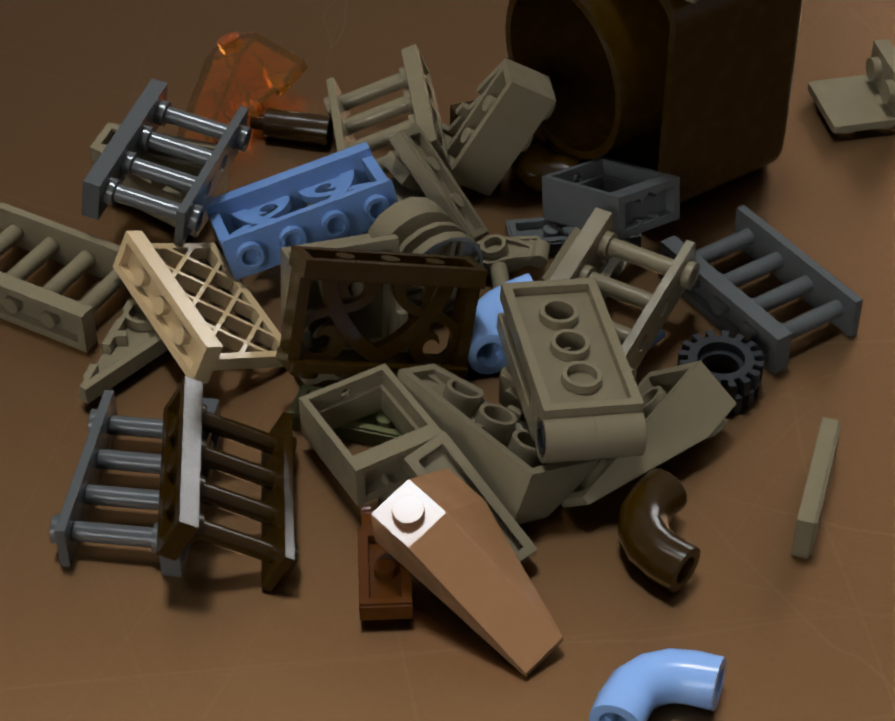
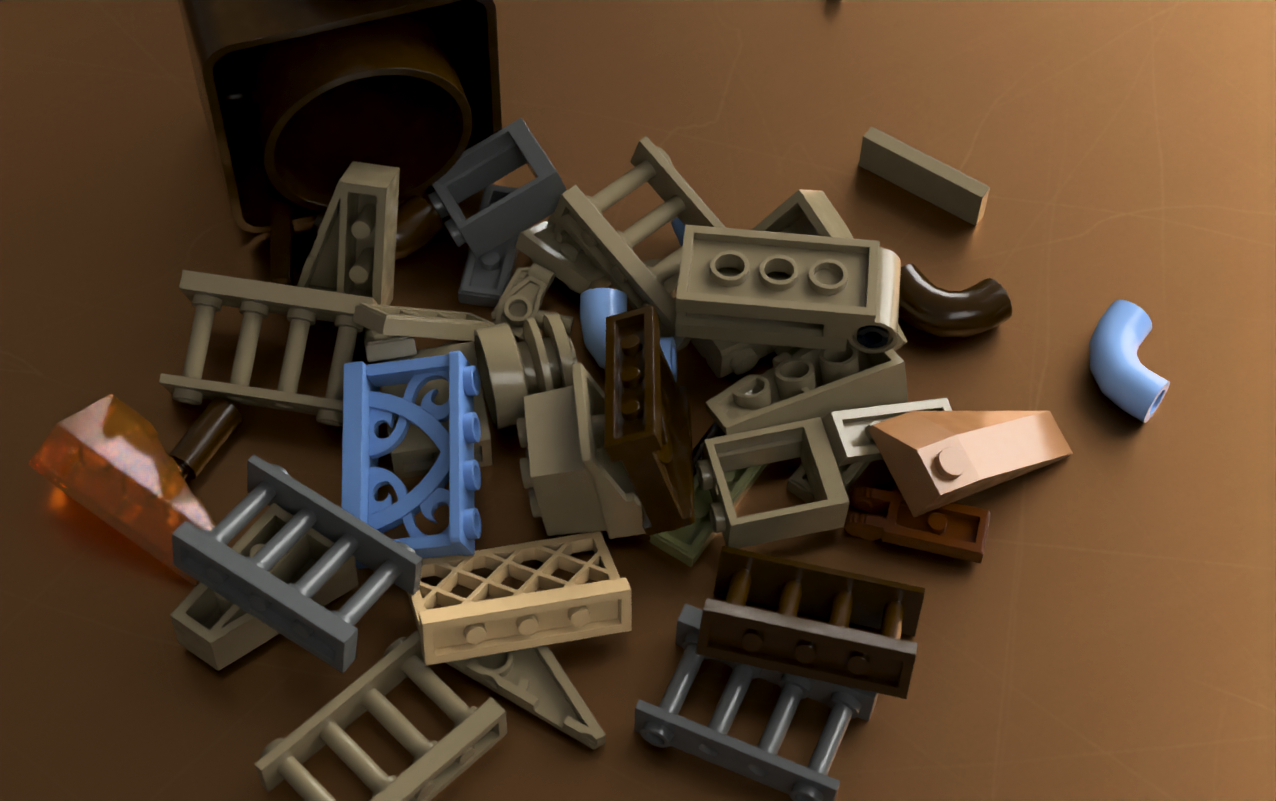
camera: 75 degrees left, 15 degrees up
dark grey fence [658,205,863,375] -> none
black tyre [677,330,764,413] -> none

